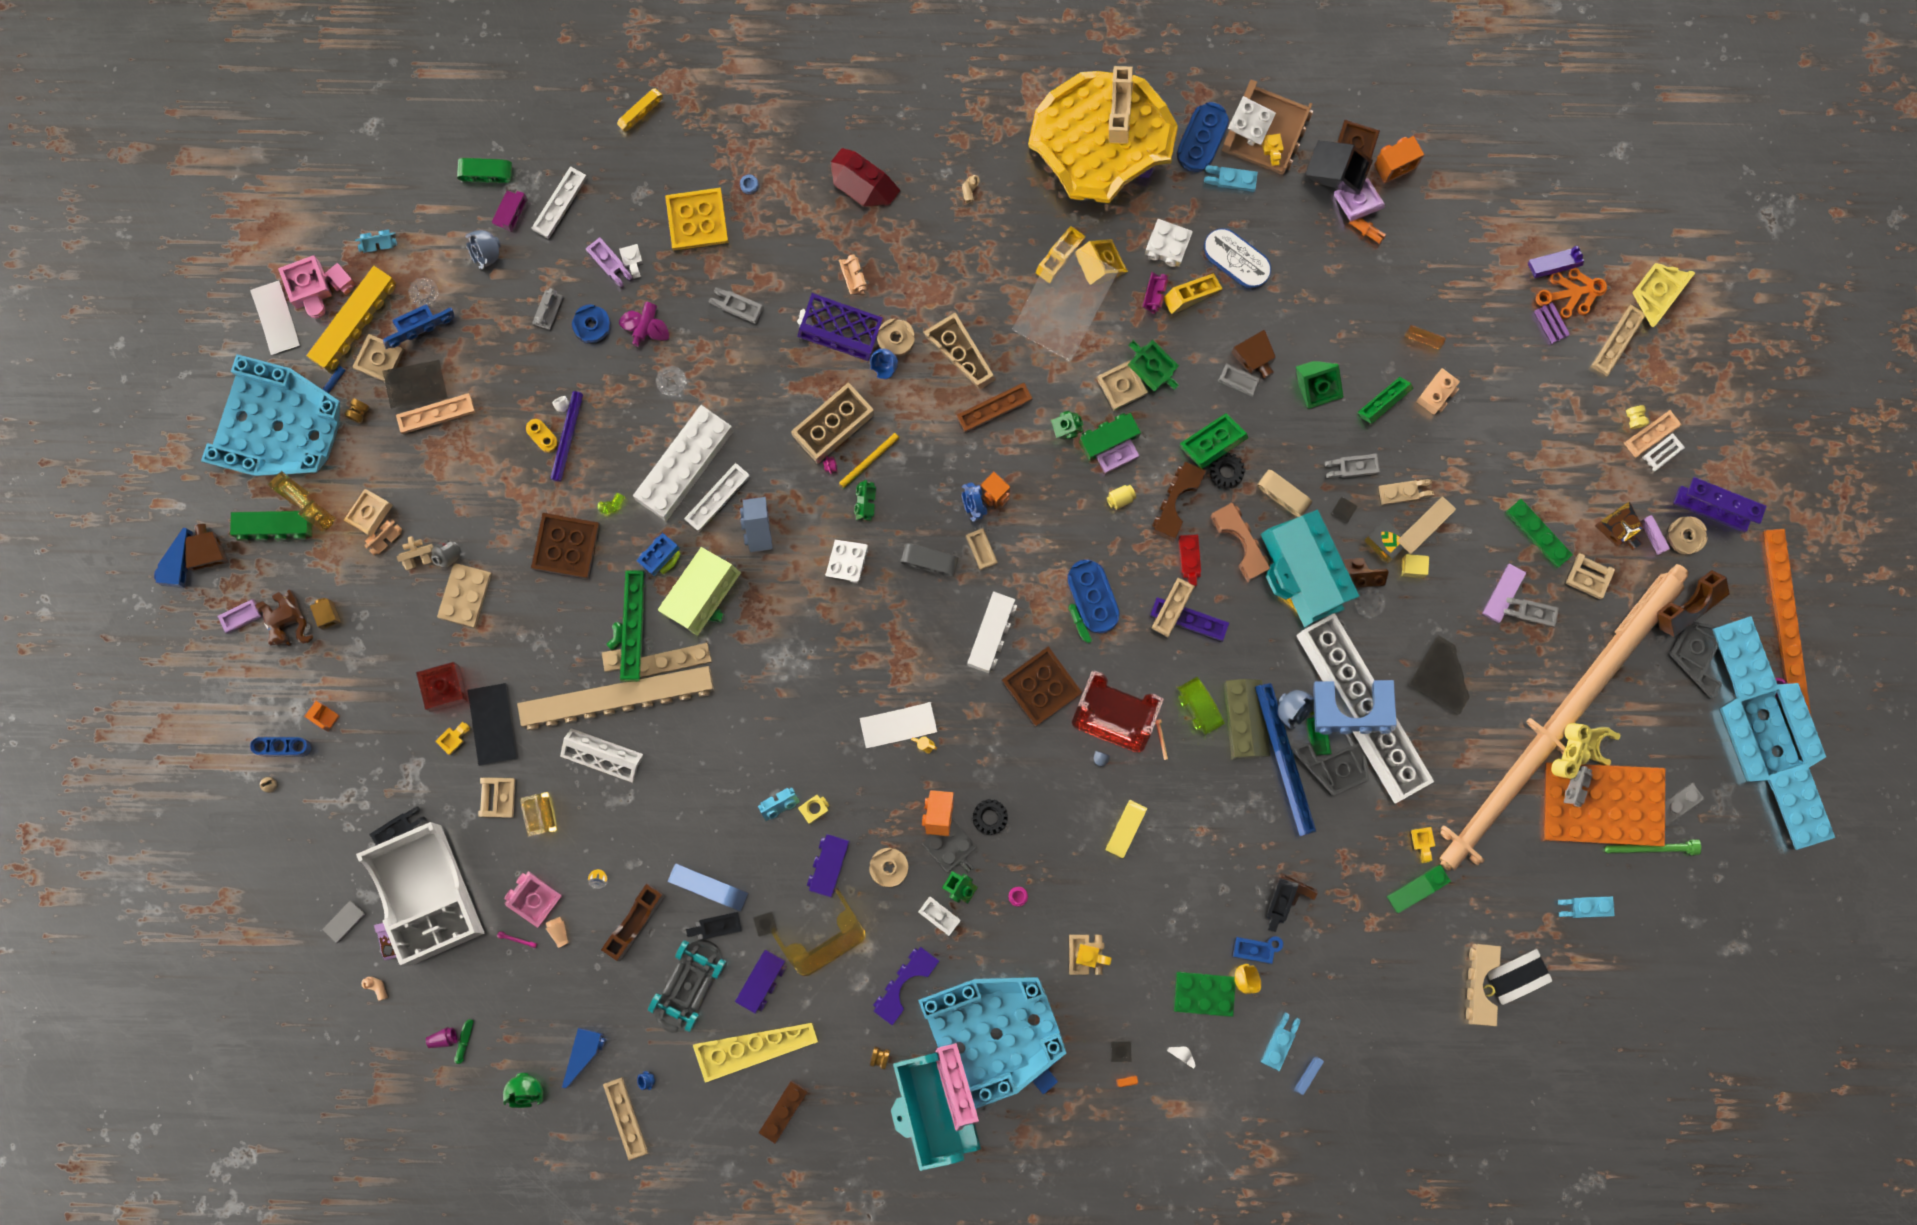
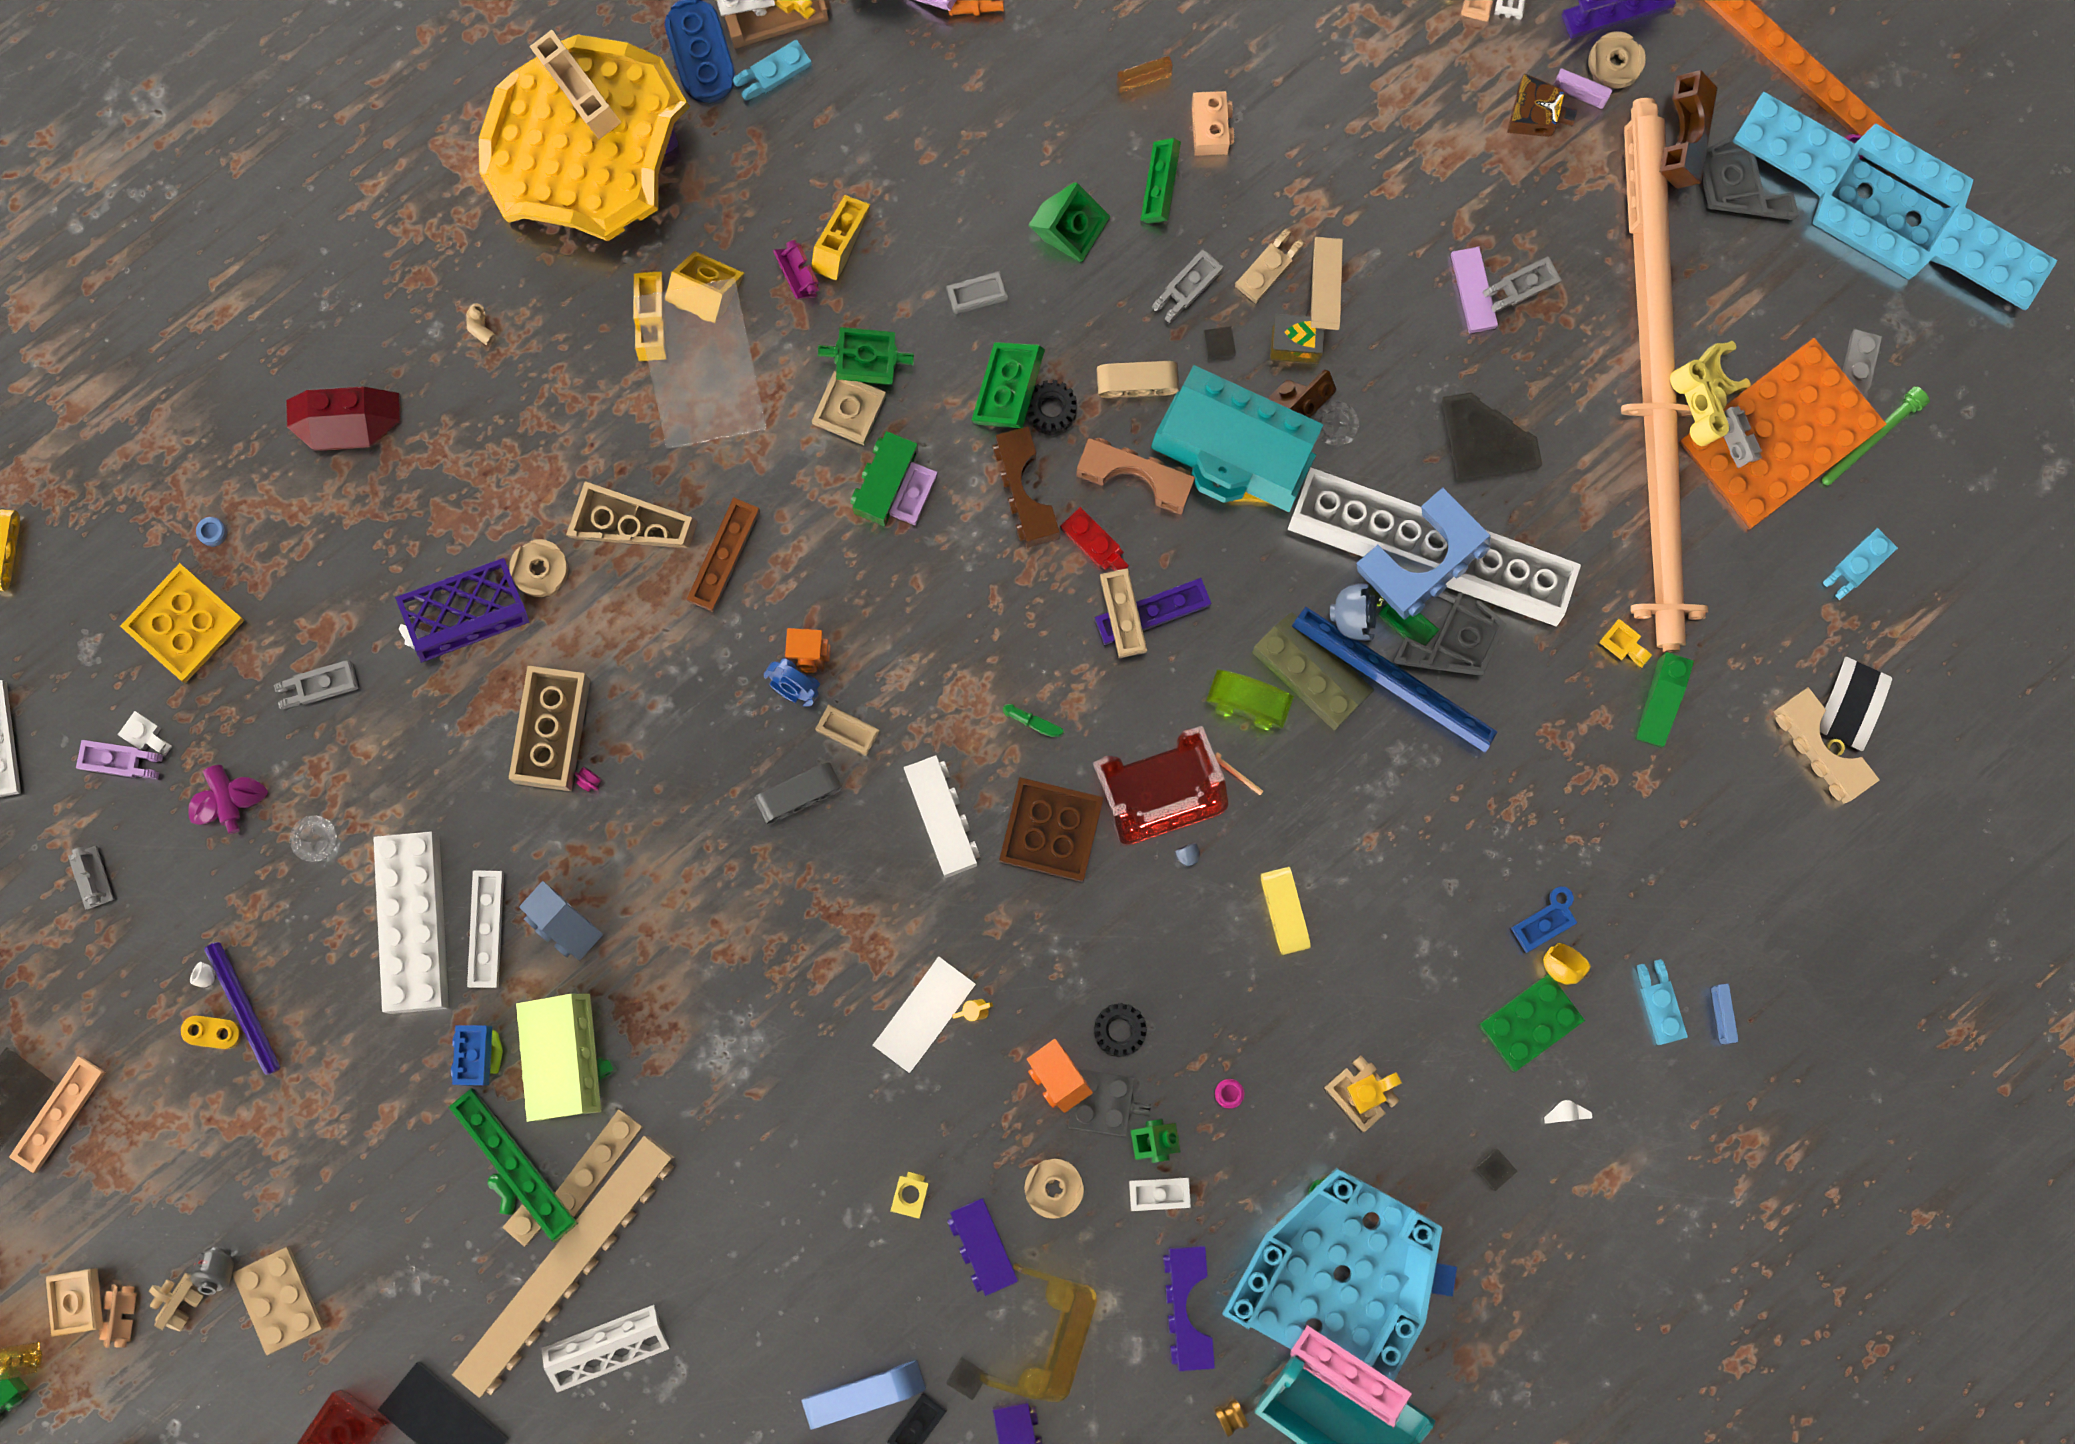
camera: 40 degrees left, 0 degrees up
reddish brown plate [531,513,600,579] -> none
blue plate [572,304,610,343] -> none
clear neon green arm [597,492,625,514] -> none
medium azure hinge [758,788,800,821] -> none
white hinge [825,540,868,584] -> none
light nougat hinge [839,254,867,294] -> none
yellow bar [839,433,899,488] -> none
green hinge [854,480,876,521] -> none
blue hair [870,348,898,379] -> none
green brick [1051,411,1084,440] -> none
blue tile [1067,560,1120,634] -> none
light yellow brick [1107,485,1136,510] -> none
orange tile [1116,1075,1138,1088] -> none
white plate [1145,219,1193,267] -> none
white tile [1204,228,1271,288] -> none
reddish brown torso [1231,330,1276,379] -> none
black hinge [1267,878,1298,932] -> none
reddish brown tile [1278,873,1318,906] -> none
light yellow panel [1402,554,1429,578] -> none
green plate [1506,499,1573,568] -> none
tan plate [1566,553,1615,600] -> none

